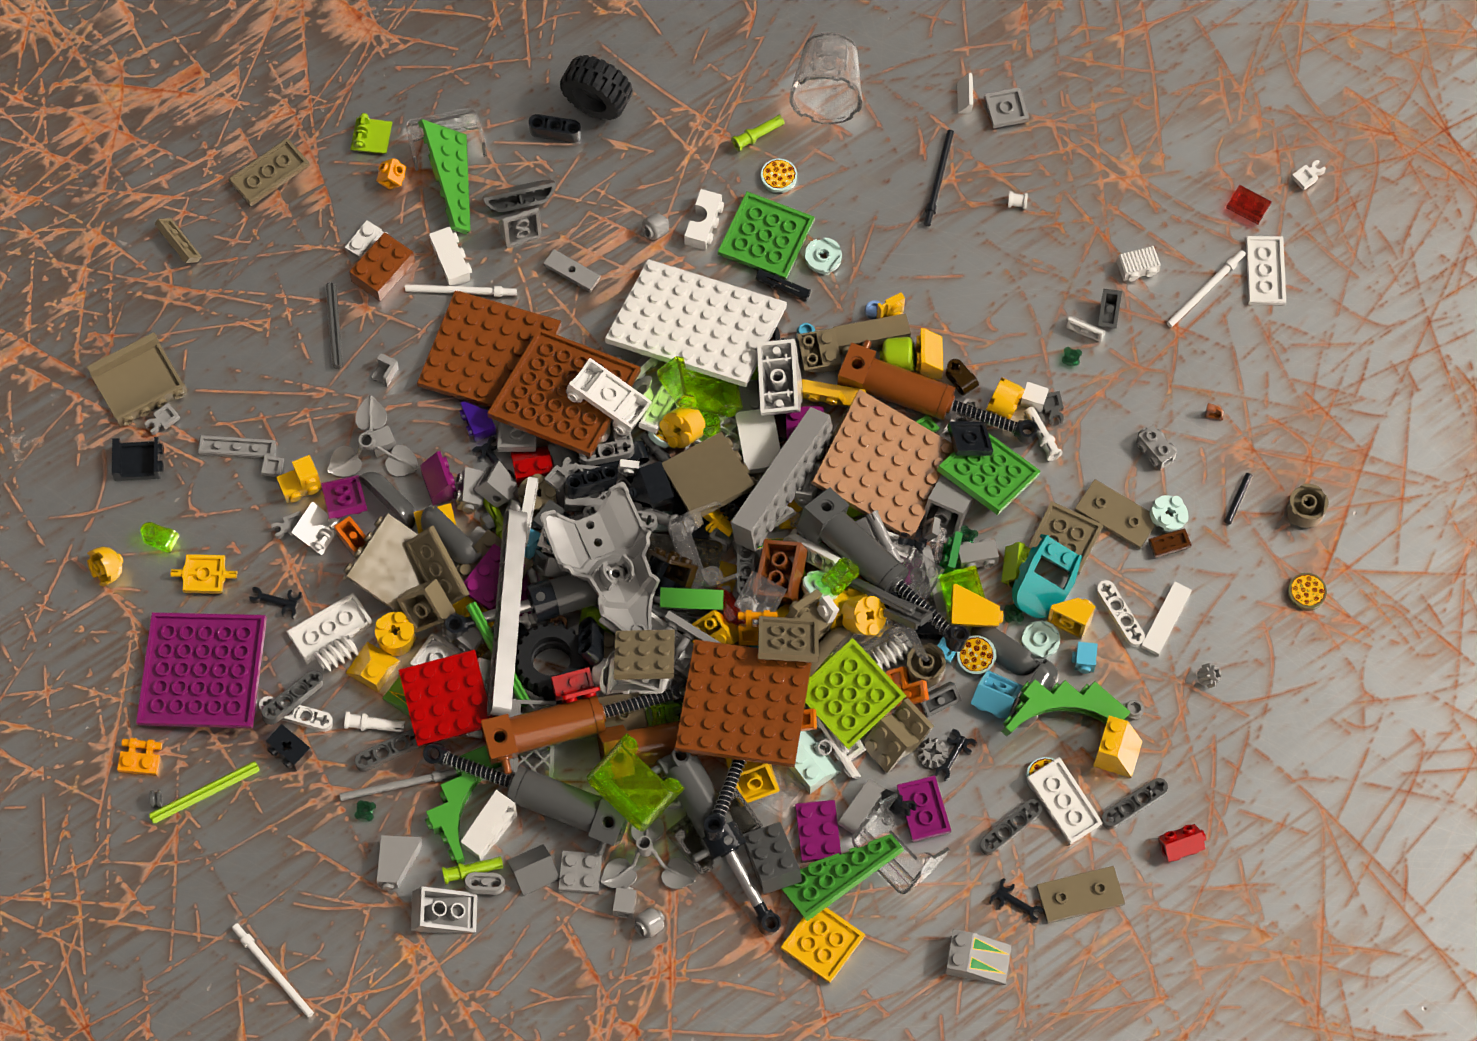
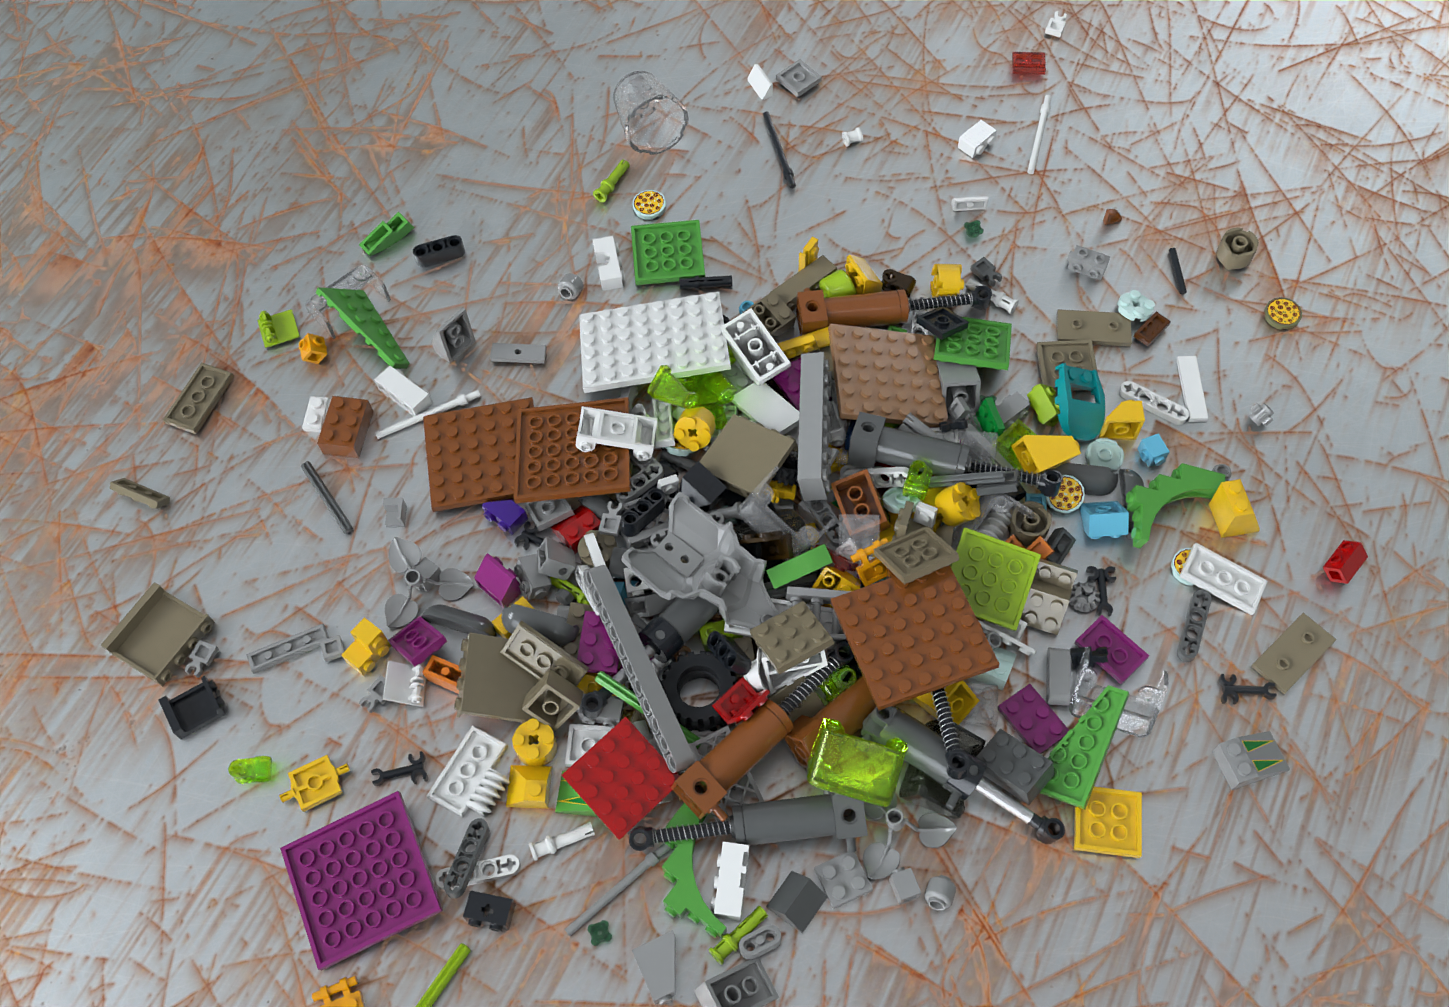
camera: 25 degrees left, 5 degrees down
yellow cylinder [87,546,123,586] -> none
dark grey beam [355,729,421,772] -> none
dark grey brick [483,180,556,212] -> none
black tyre [560,55,633,120] -> none
light aqua plate [805,238,842,275] -> none
light blue tile [865,300,882,320] -> none
white panel [1020,382,1049,412] -> none
dark grey slope [1098,288,1122,328] -> none
dark grey beam [1101,778,1168,829] -> none
white tile [1245,236,1286,306] -> none
none -> bright green slope [359,211,415,256]

